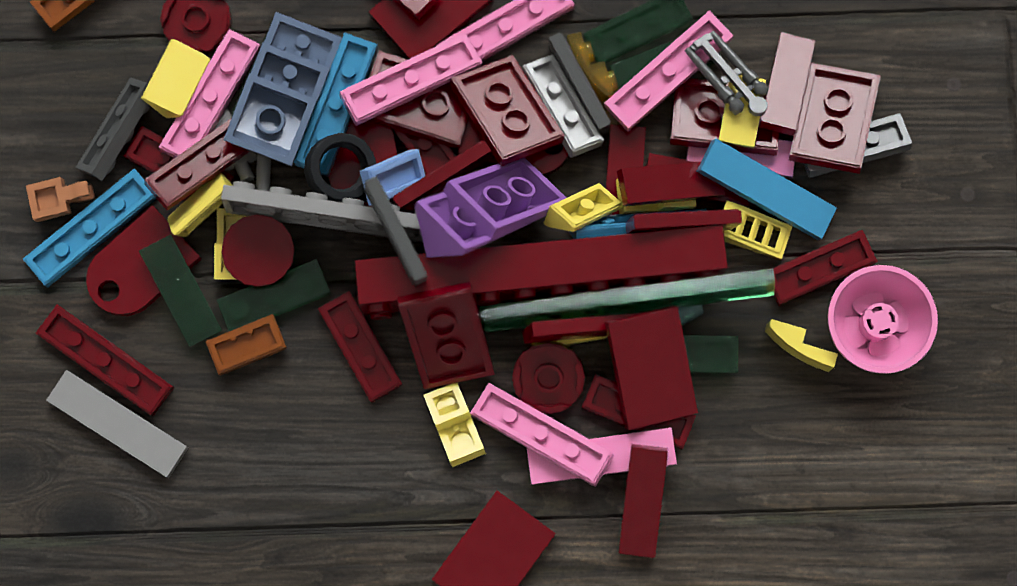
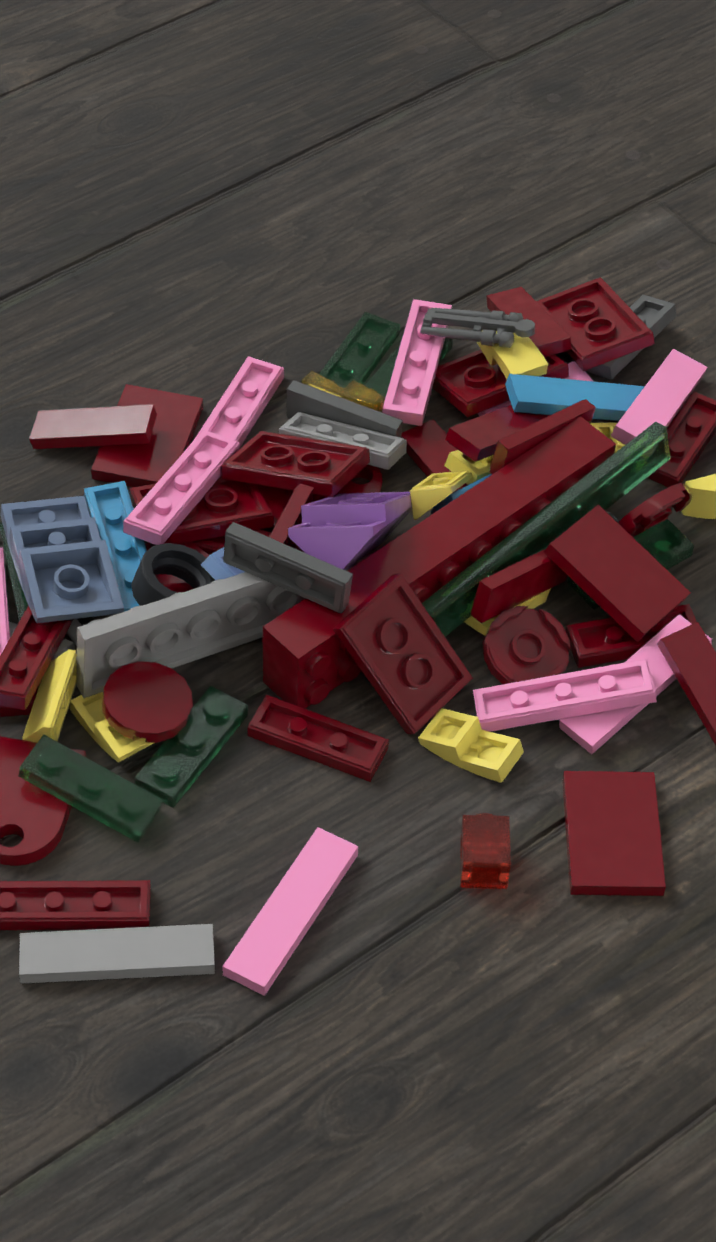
camera: 40 degrees left, 30 degrees down
dark orange plate [205,314,287,376] -> none
none -> bright pink tile [223,827,358,996]
none -> clear red brick [460,813,511,889]
none -> bright pink tile [611,349,708,456]
none -> dark red tile [618,483,692,540]

